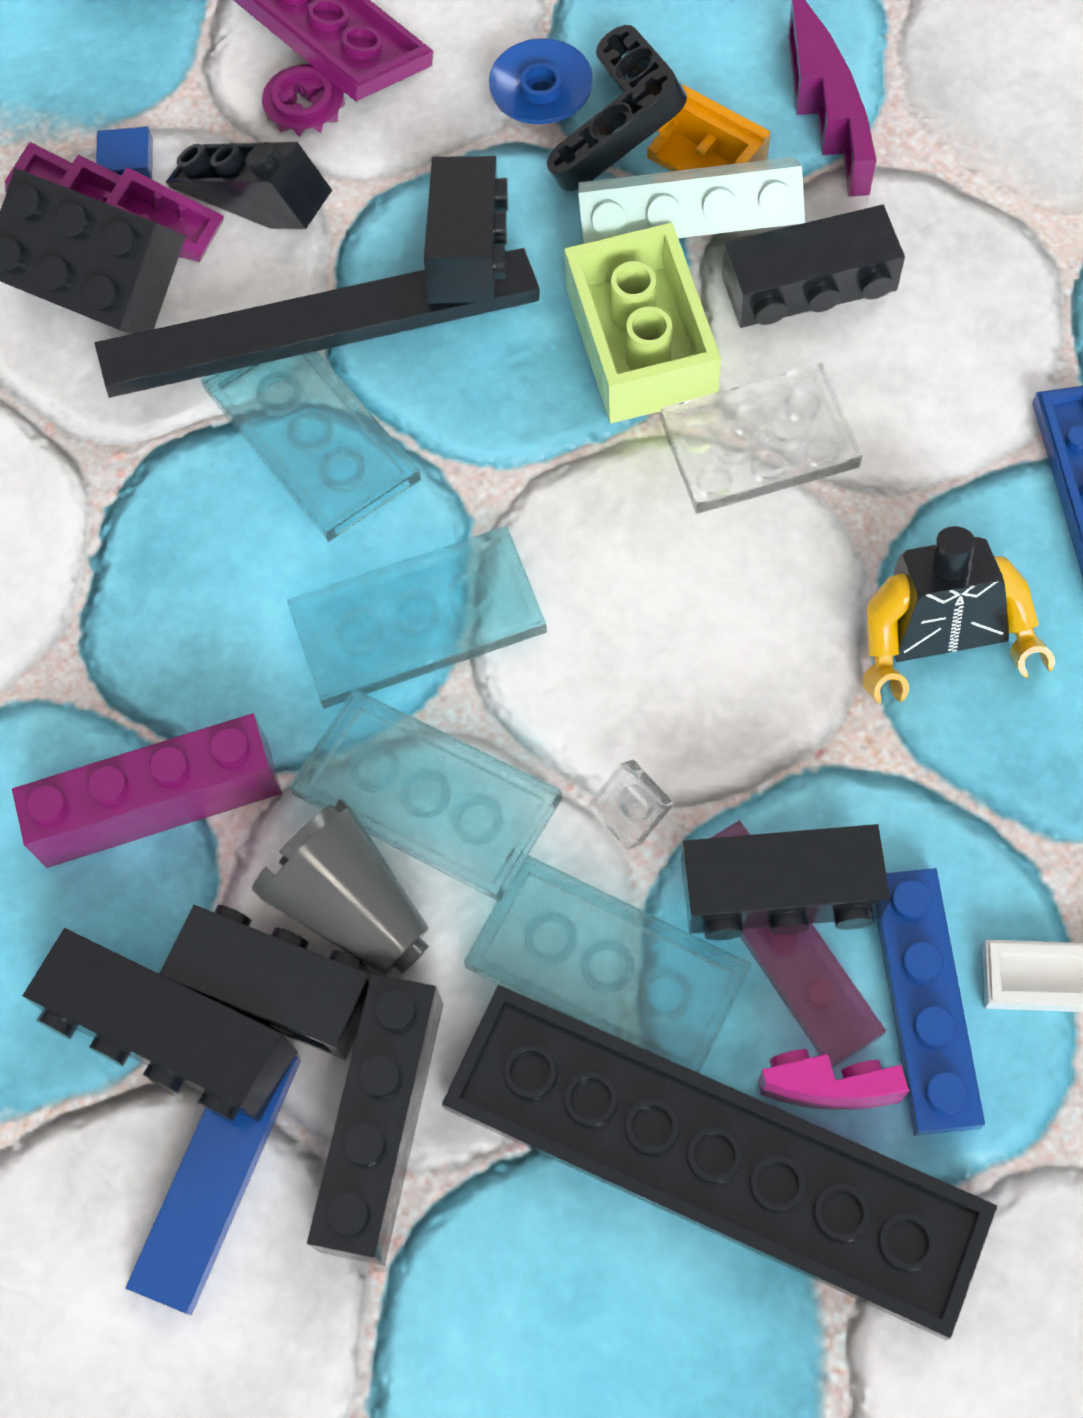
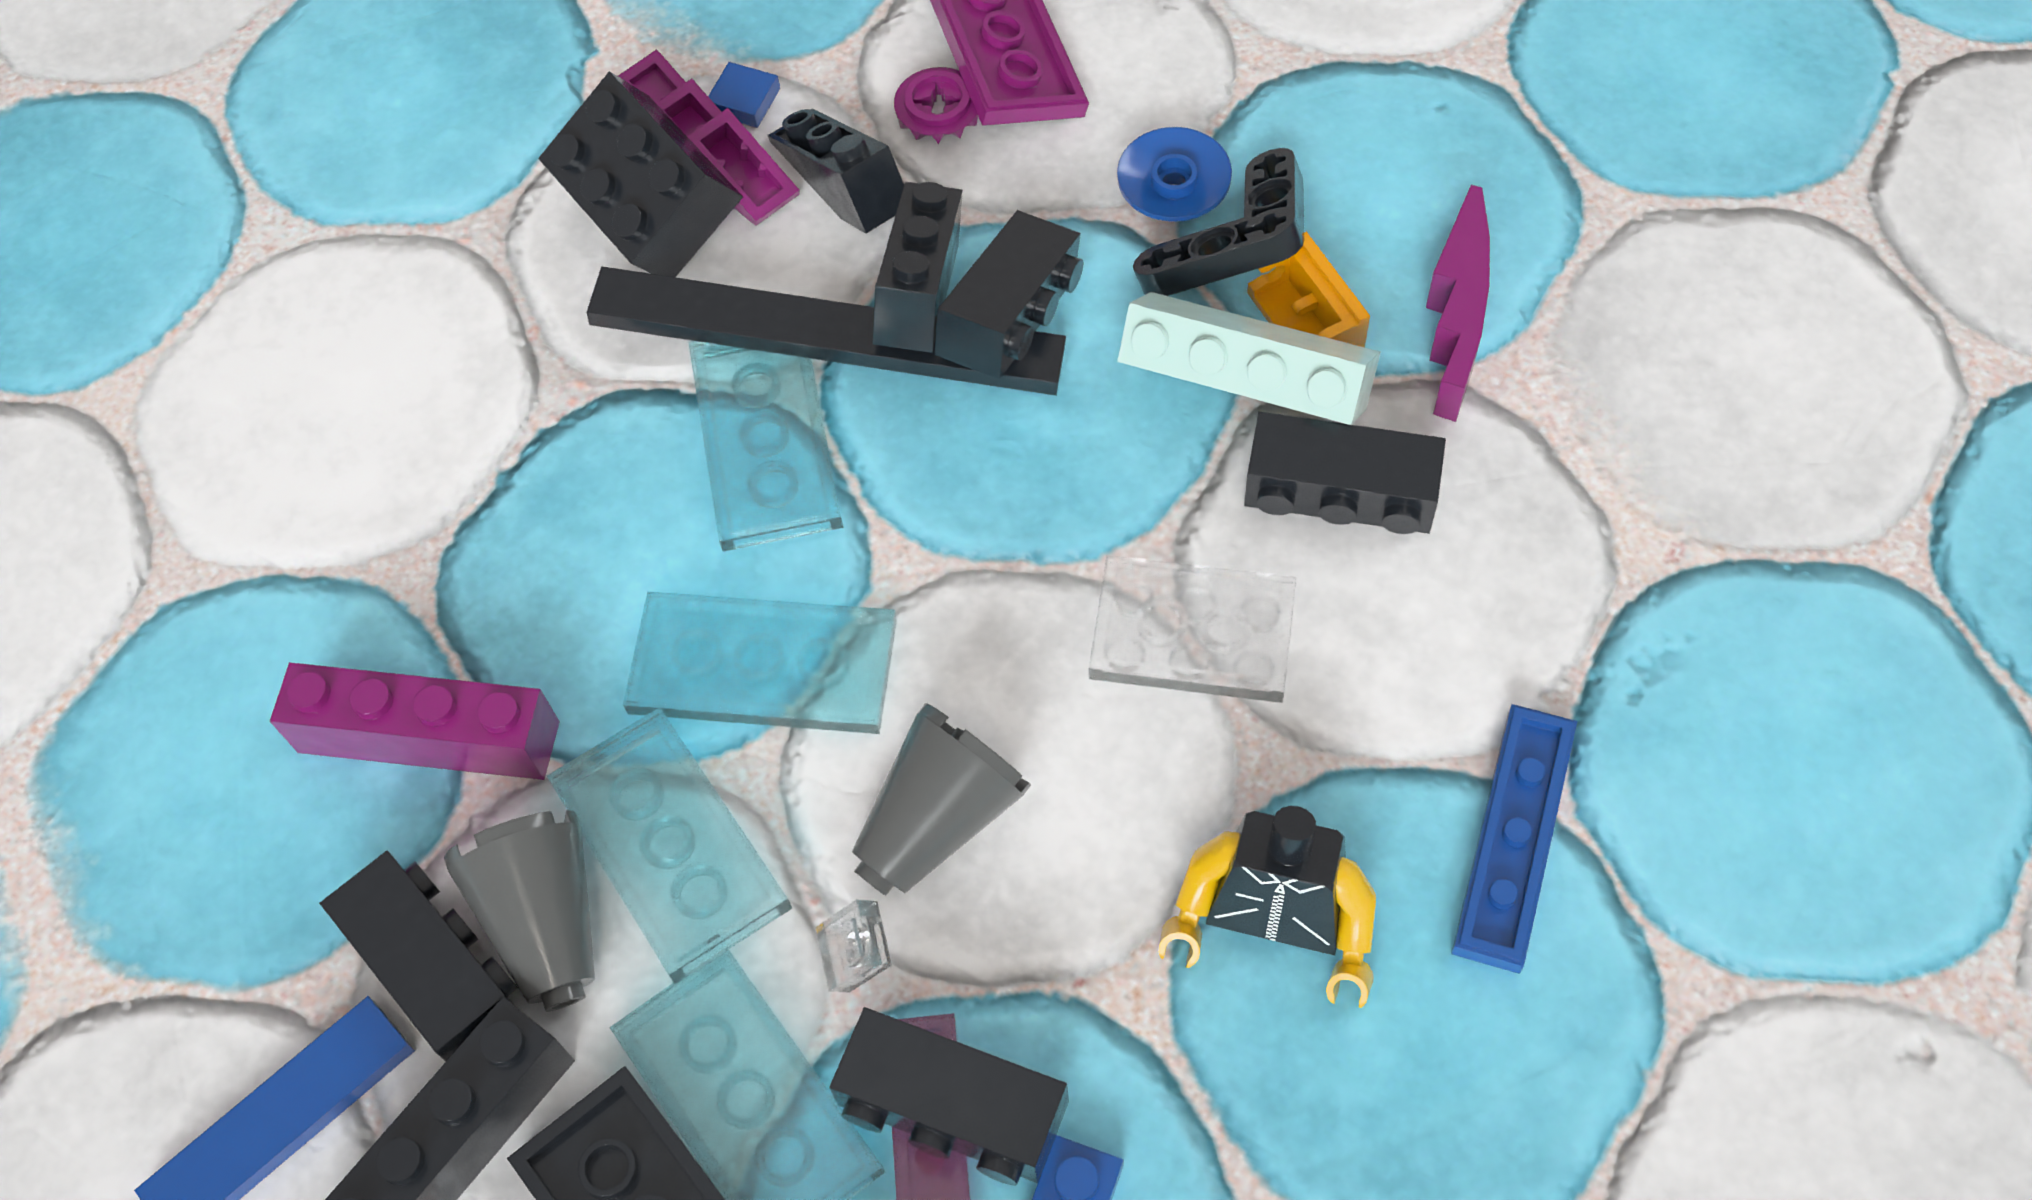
camera: 25 degrees right, 5 degrees down
black brick [22,928,298,1122] -> none
yellowish green brick [564,222,721,424] -> none
none -> dark grey cone [852,703,1031,896]
none -> black brick [873,181,963,353]

